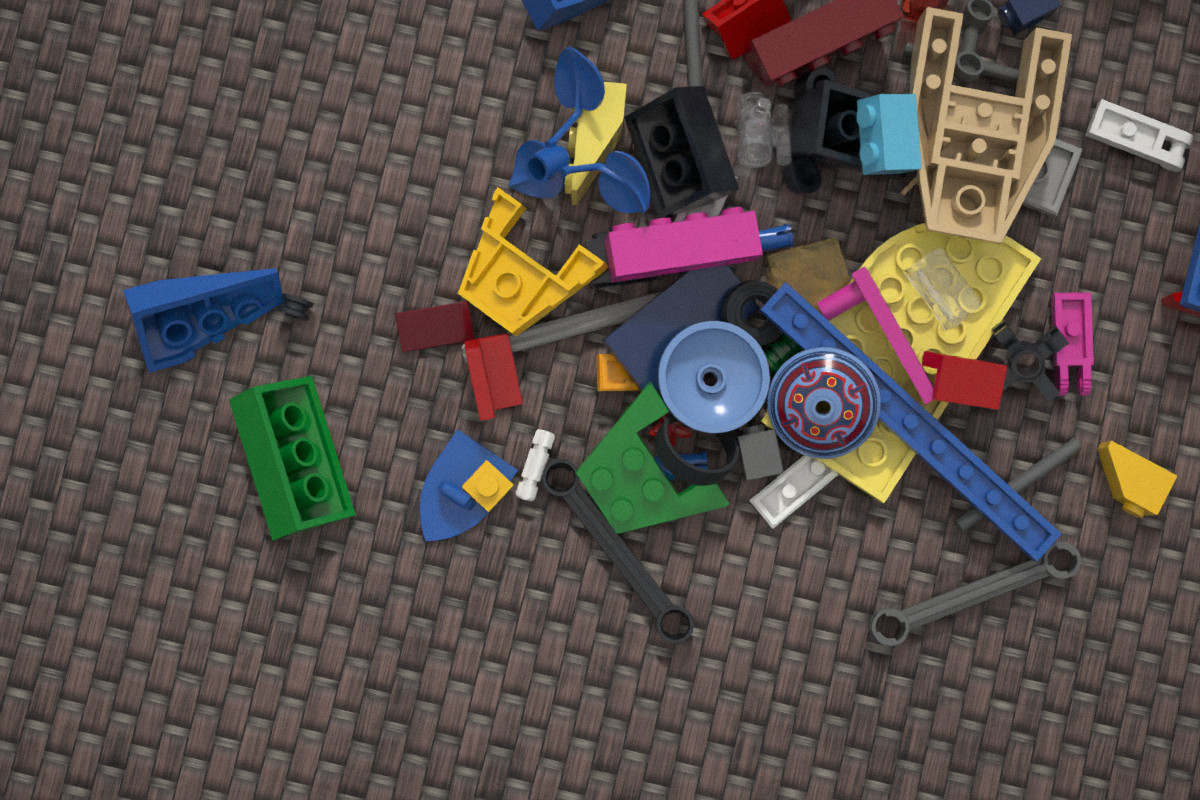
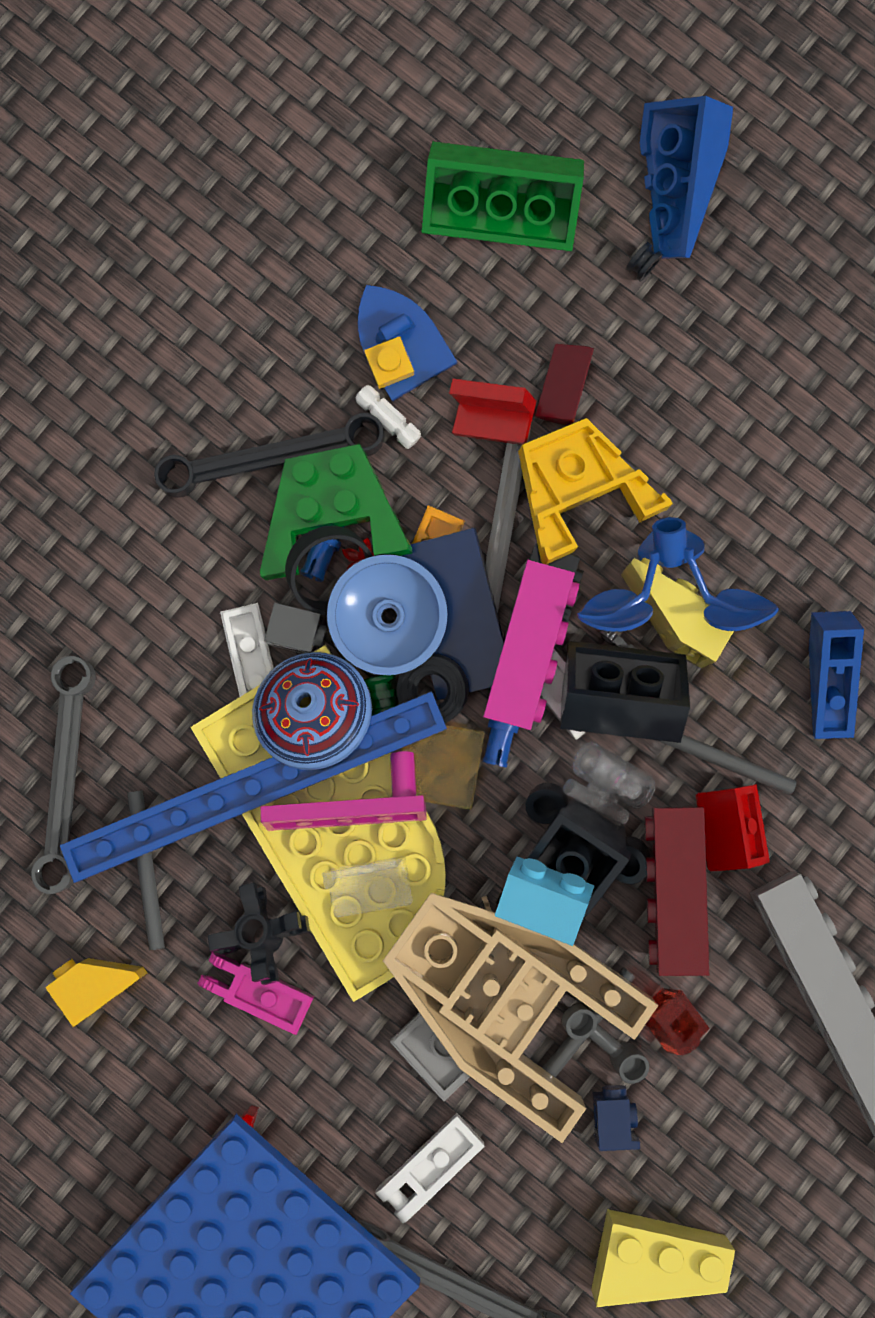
camera: 125 degrees right, 0 degrees up
red panel [922,351,1007,410] -> none

